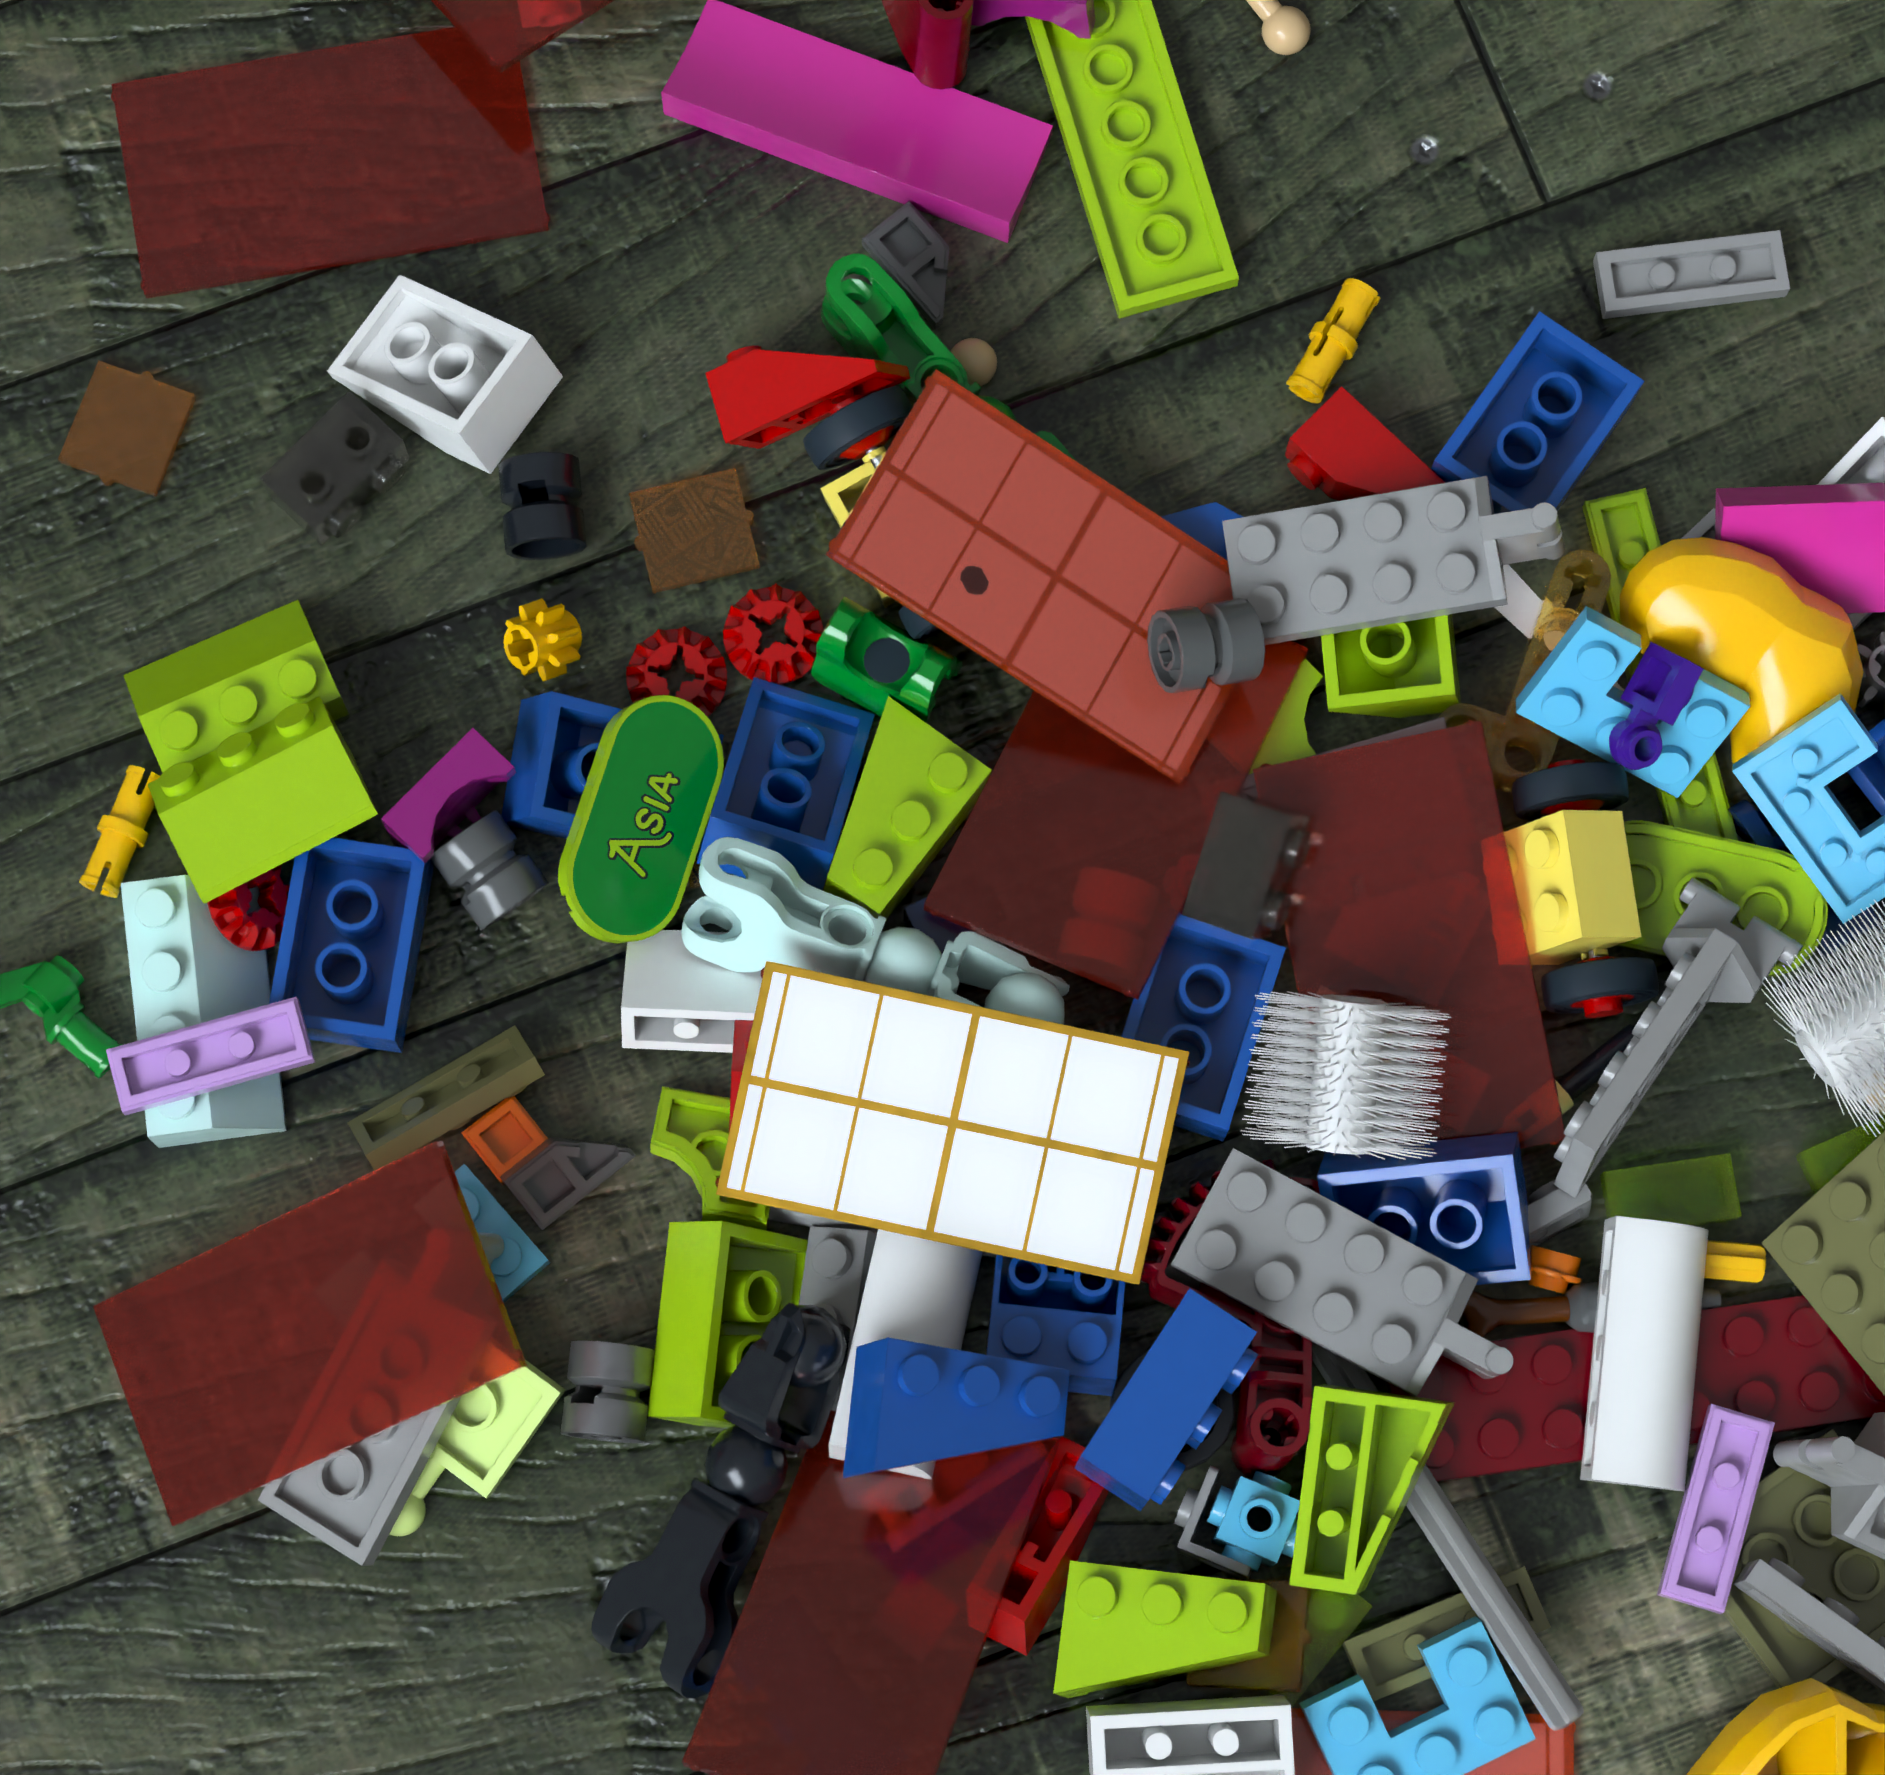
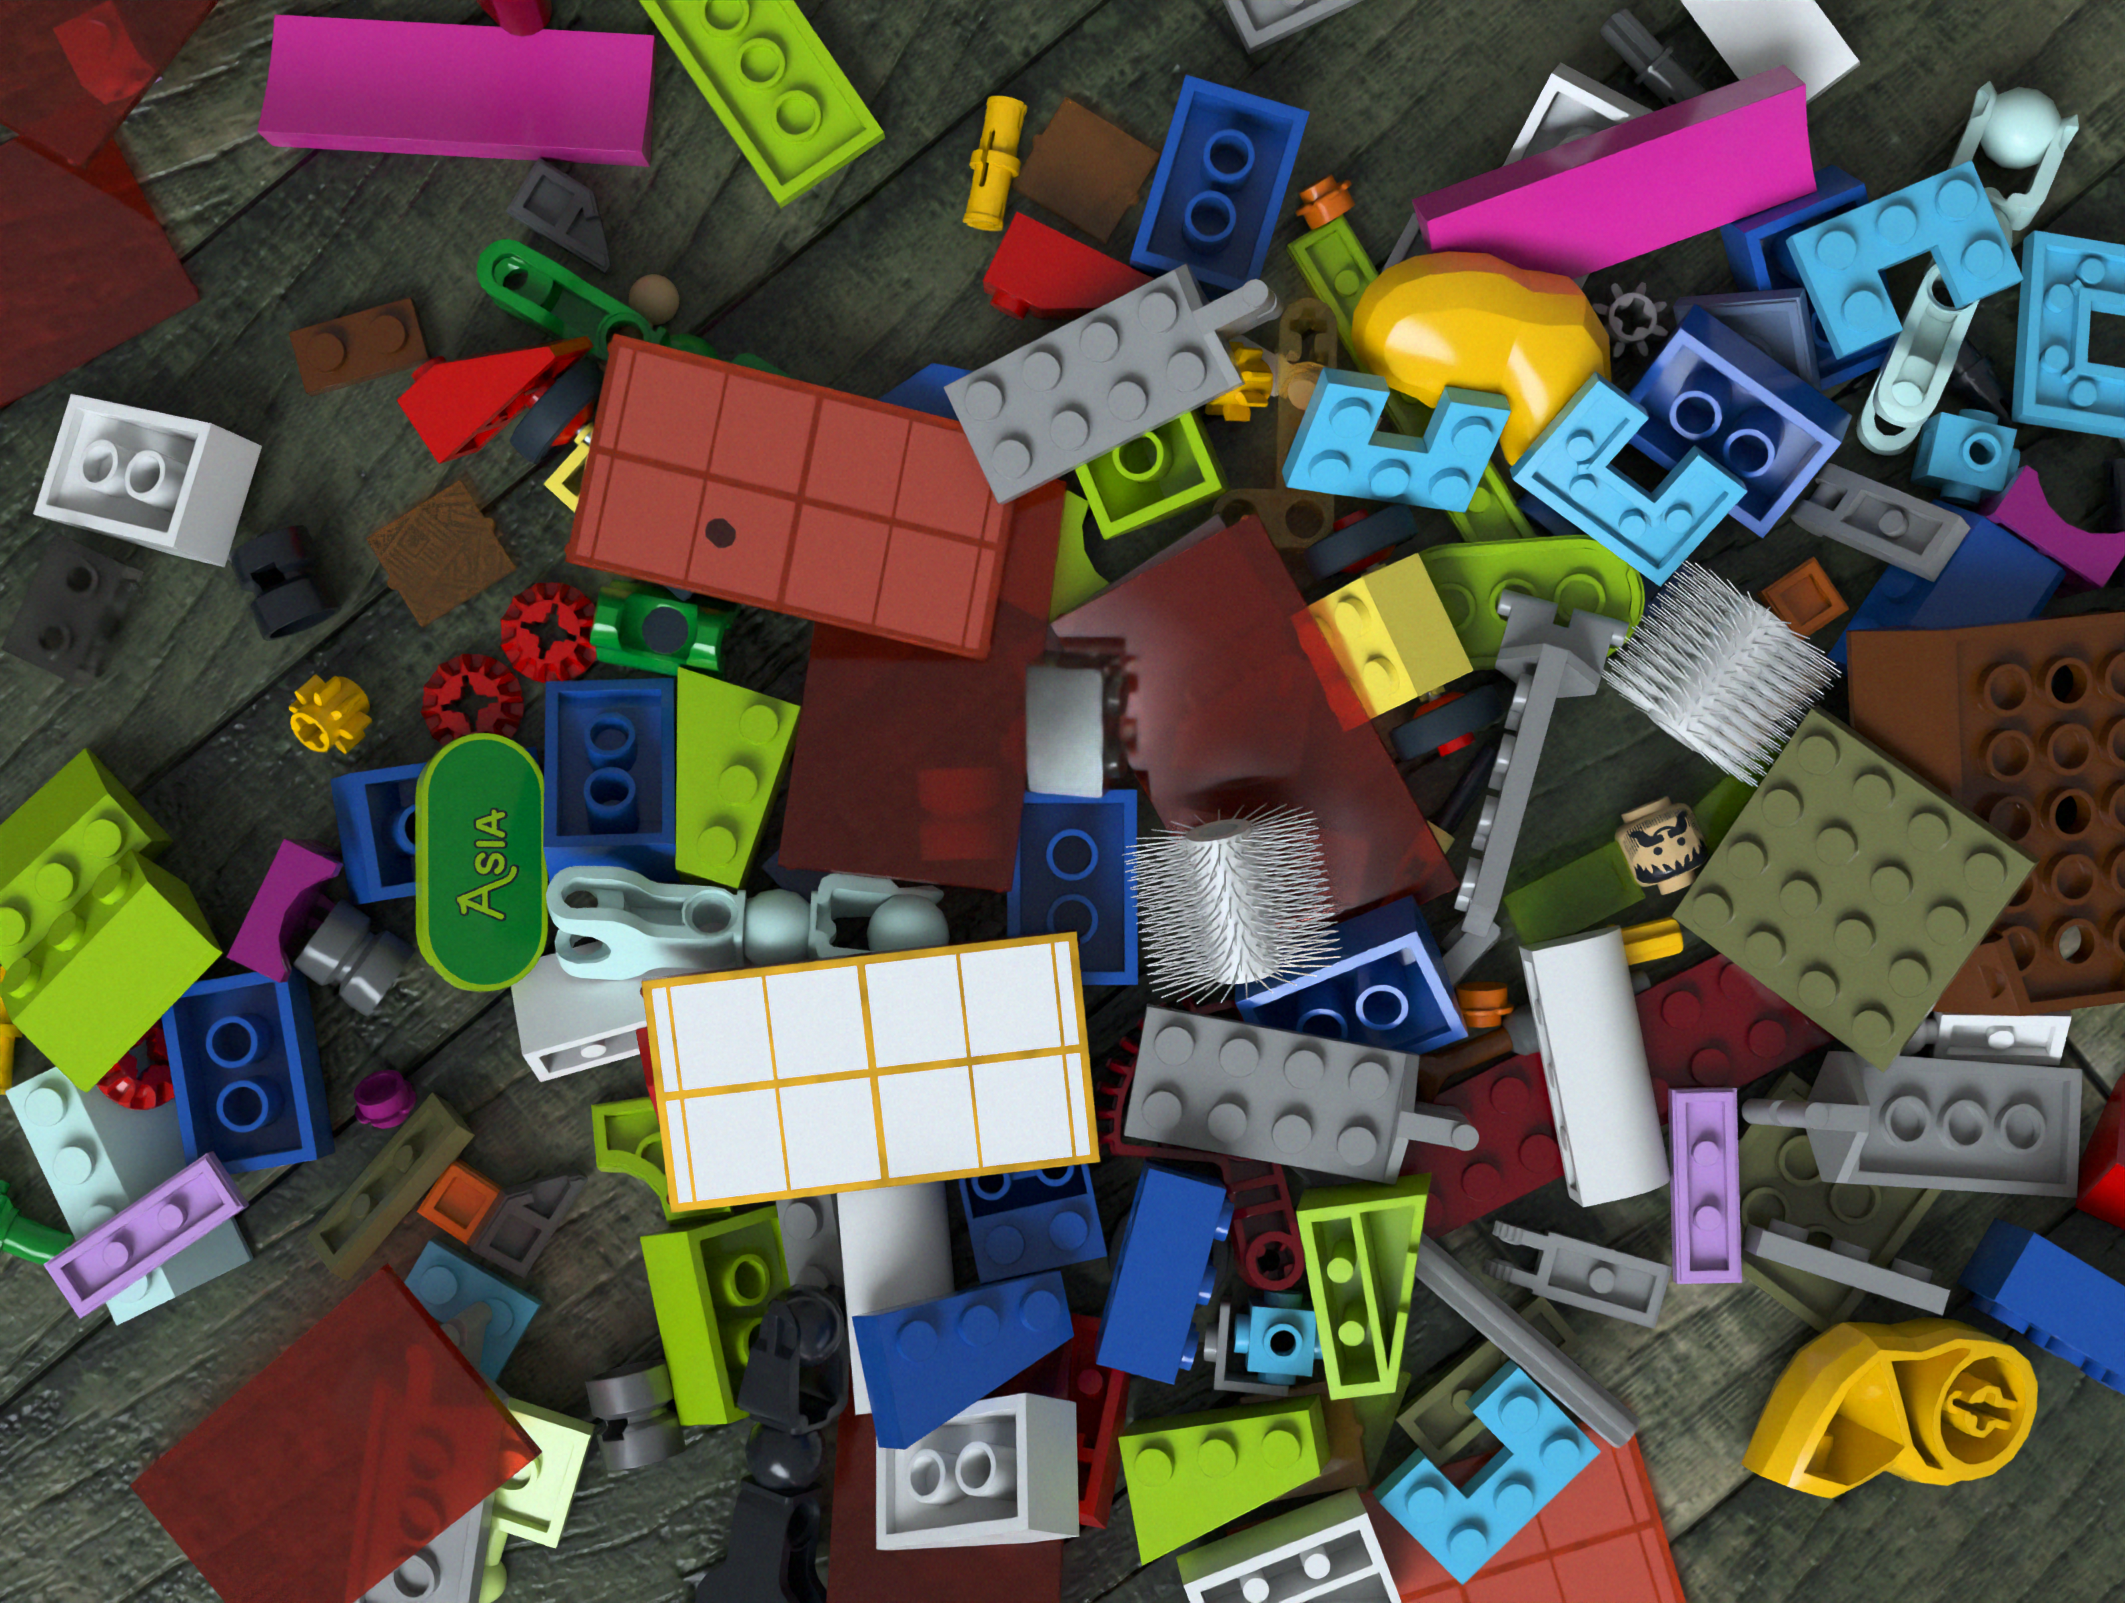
camera: 15 degrees left, 10 degrees up
dark grey wheel [1147,598,1265,693] -> none
dark purple plate [1609,642,1704,770] -> none
none -> reddish brown plate [288,297,432,397]
none -> magenta plate [354,1070,417,1129]
none -> white slope [876,1393,1079,1550]
none -> clear orange piece [1011,97,1160,245]
none -> yellow gear [1205,341,1273,422]
none -> orange plate [1295,174,1356,230]
none -> light grey hinge [1481,1220,1672,1329]
none -> tan head [1614,796,1709,895]

